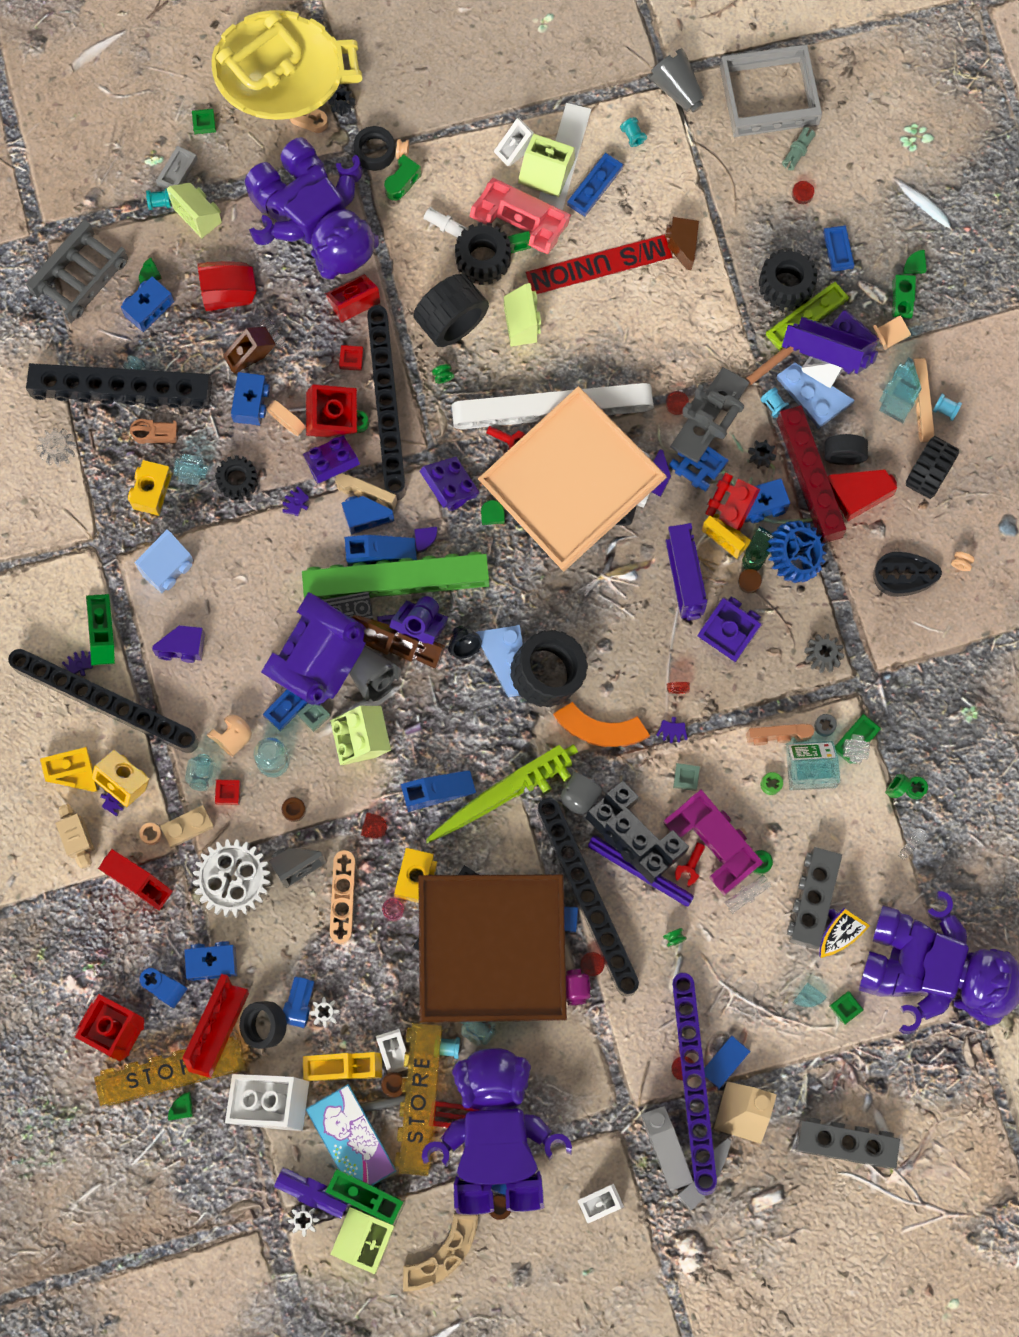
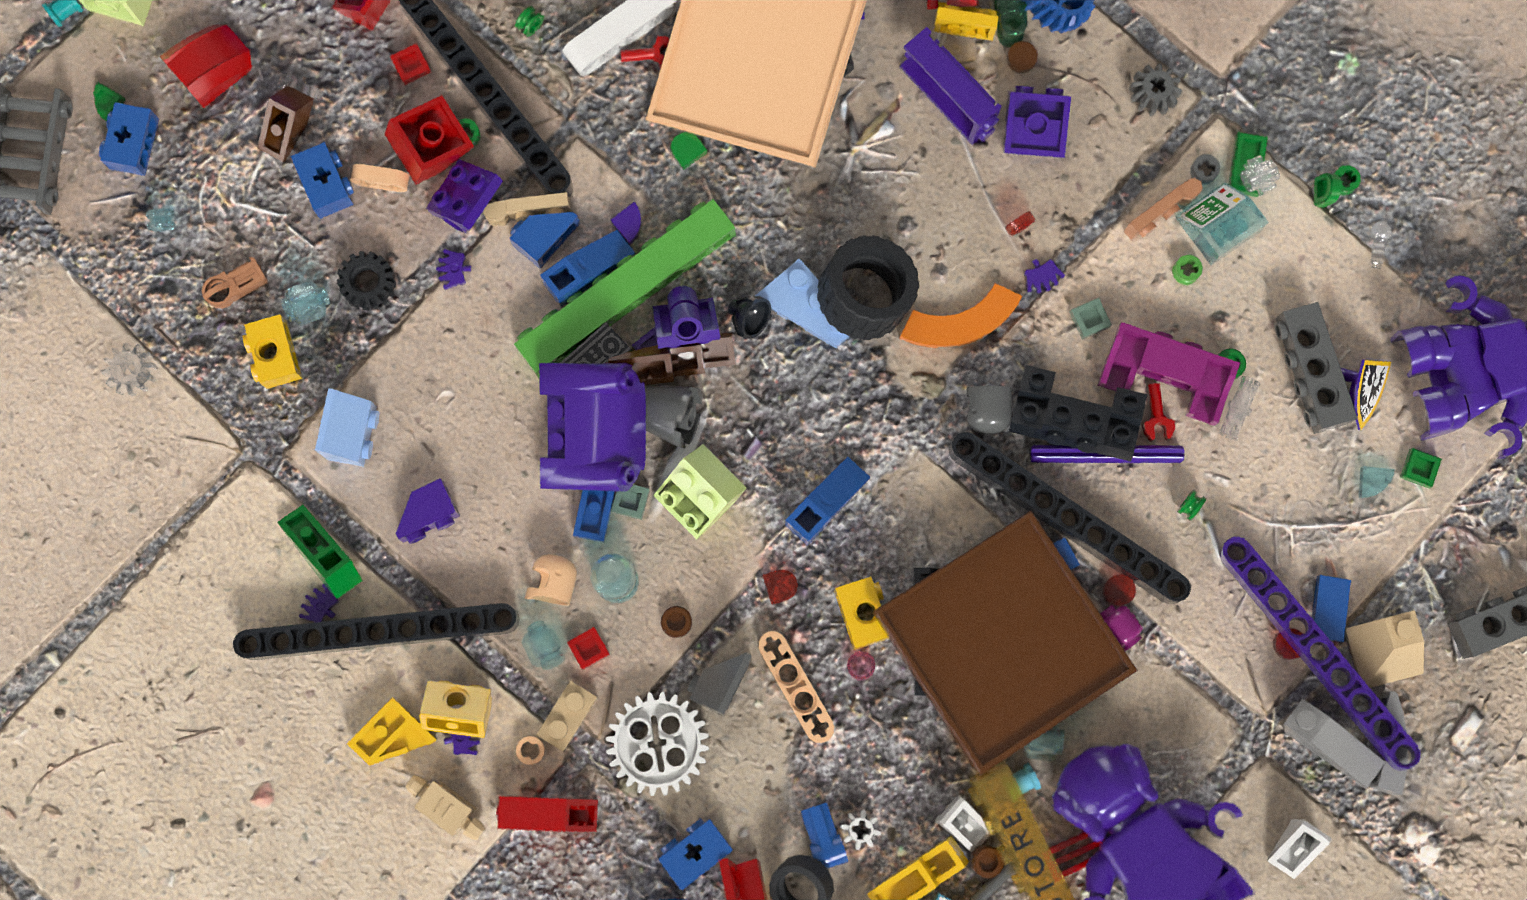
camera: 35 degrees left, 5 degrees up
black brick [26,363,212,410] -> none
dark purple plate [419,456,480,511] -> none
lime piece [426,744,578,844] -> none

